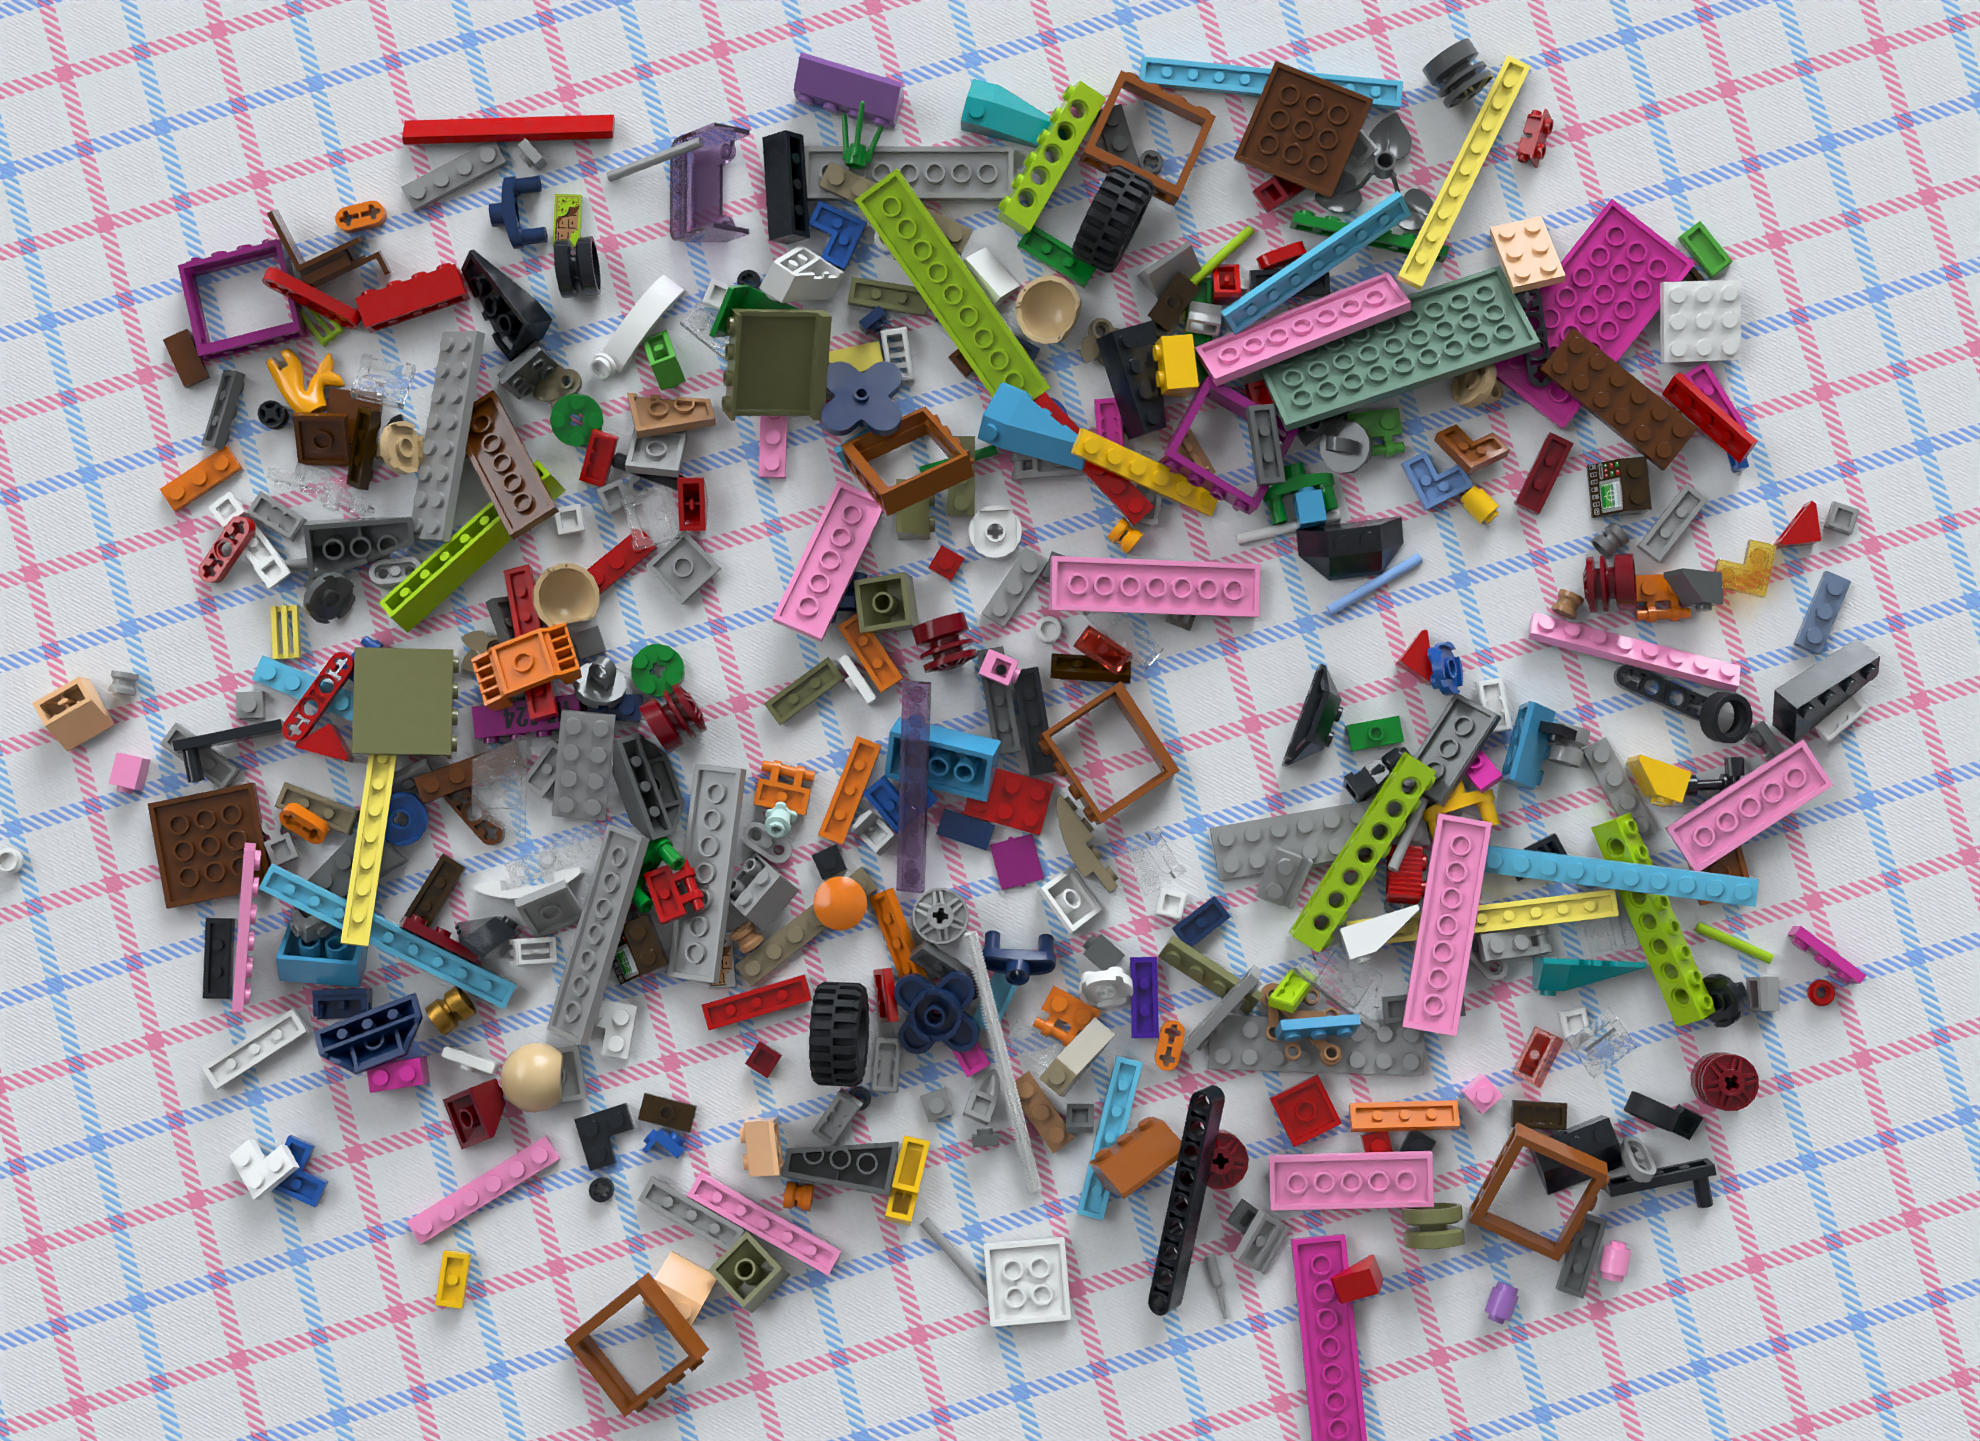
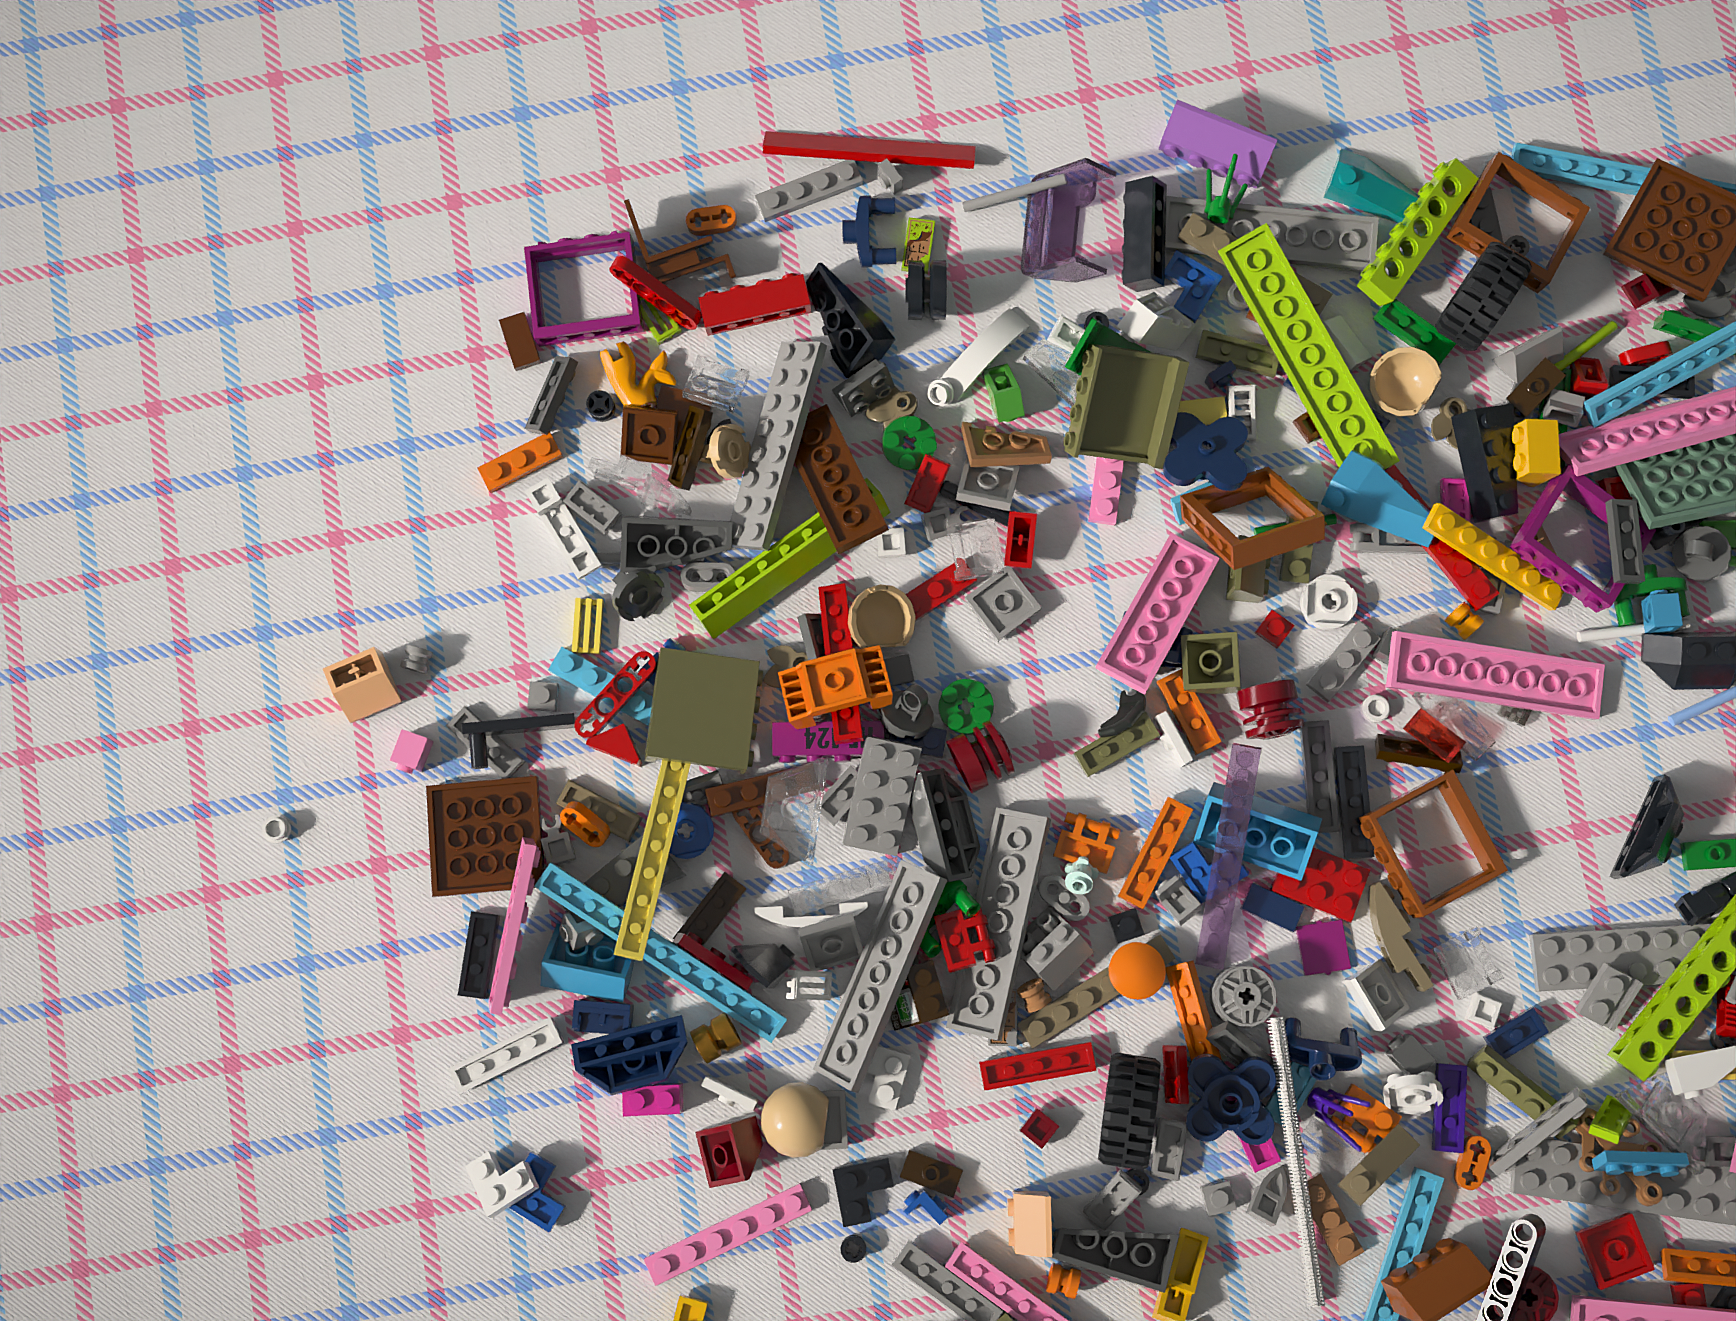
camera: 10 degrees right, 5 degrees down
red beam [198,516,256,583] -> none
dark grey plate [972,1128,1000,1148] -> none
bright pink brick [979,649,1021,687] -> none
dark grey plate [1066,1104,1094,1133] -> none
none -> pearl dark grey piece [1098,690,1146,738]
none -> dark purple plant [1307,1087,1371,1152]

